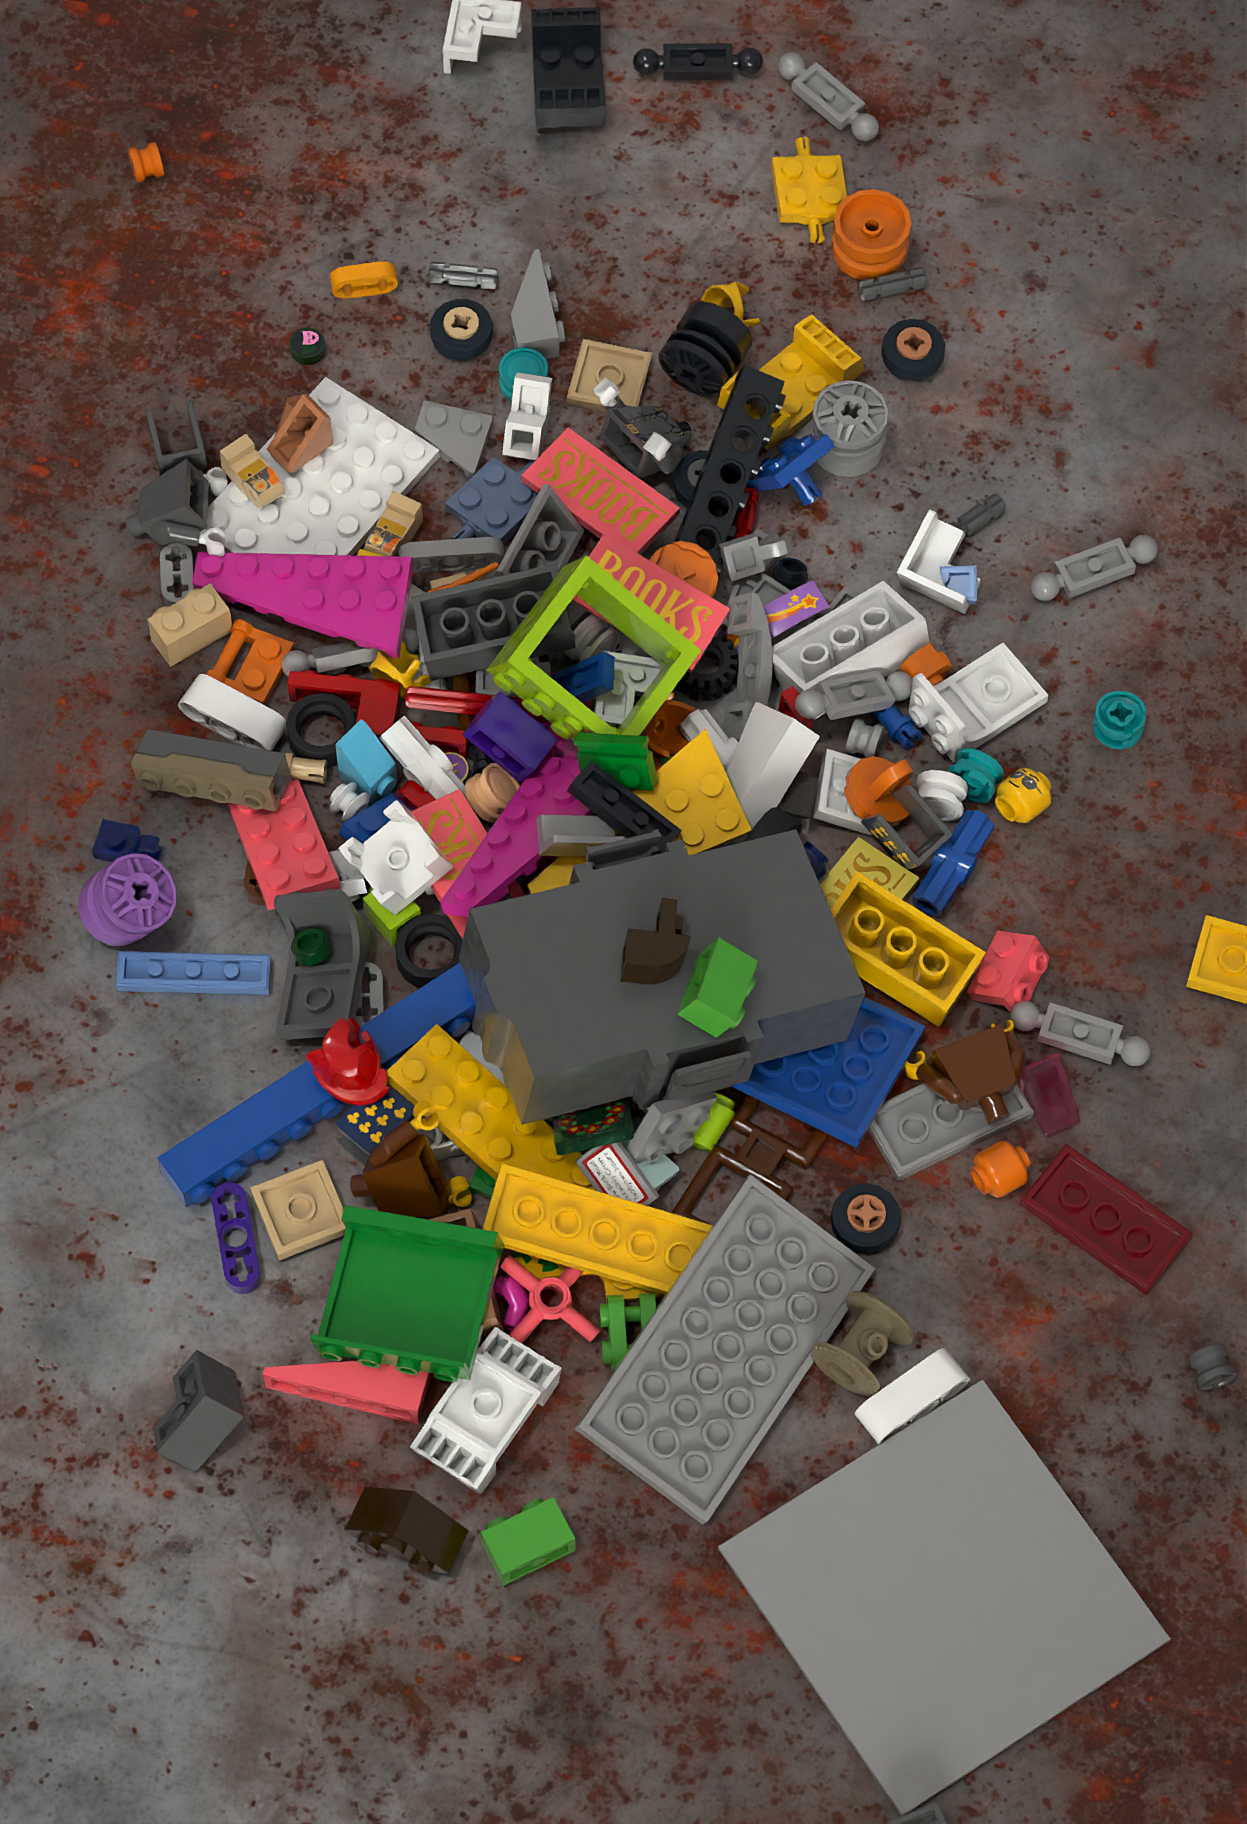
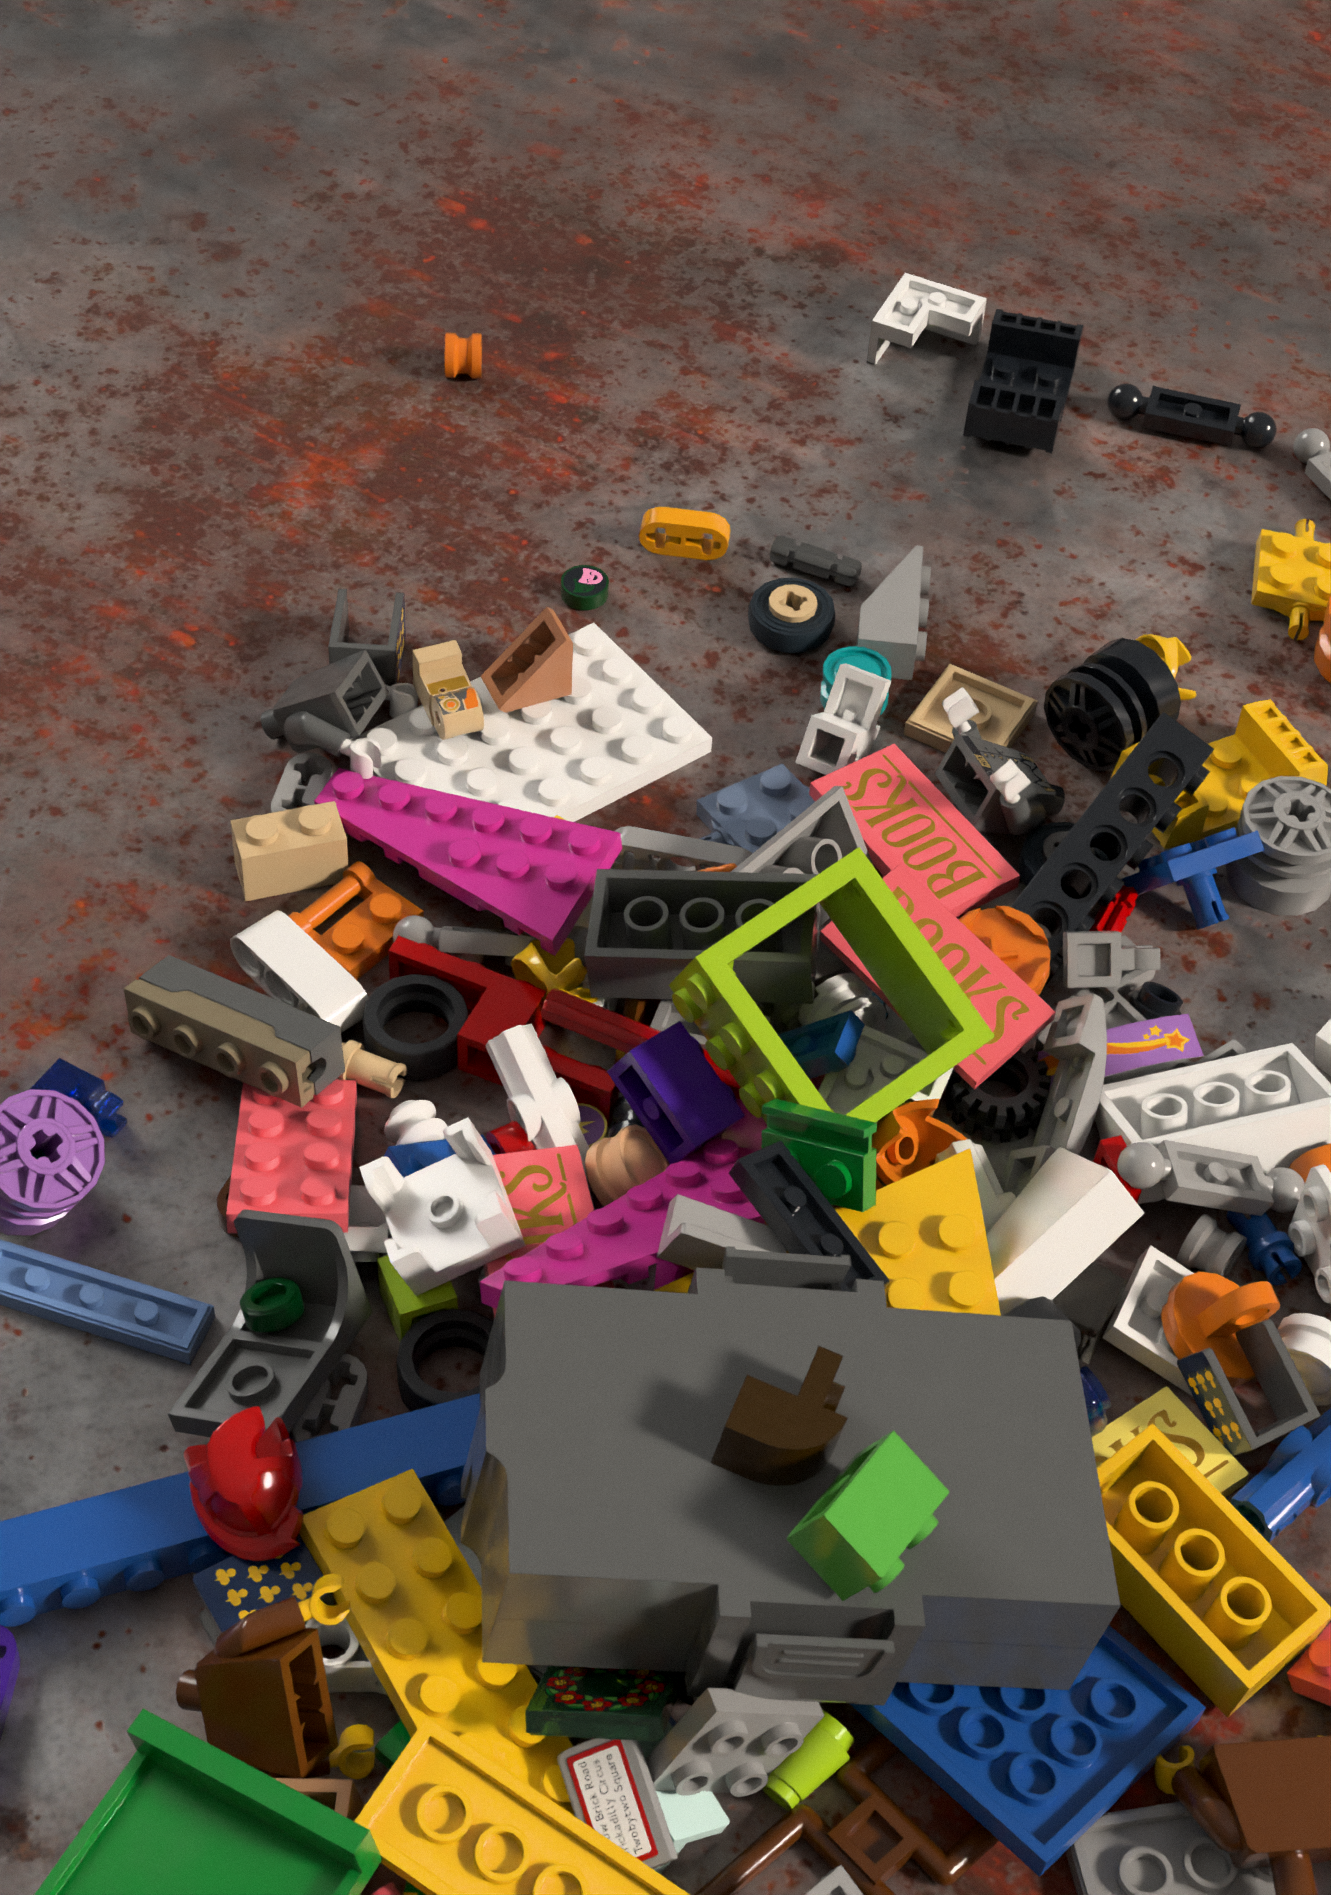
camera: 15 degrees right, 15 degrees down
tan plate [250,1160,346,1261] -> none
medium azure slope [335,719,397,805] -> none
tan leg [364,491,423,556] -> none
light grey wing [414,400,493,479] -> none

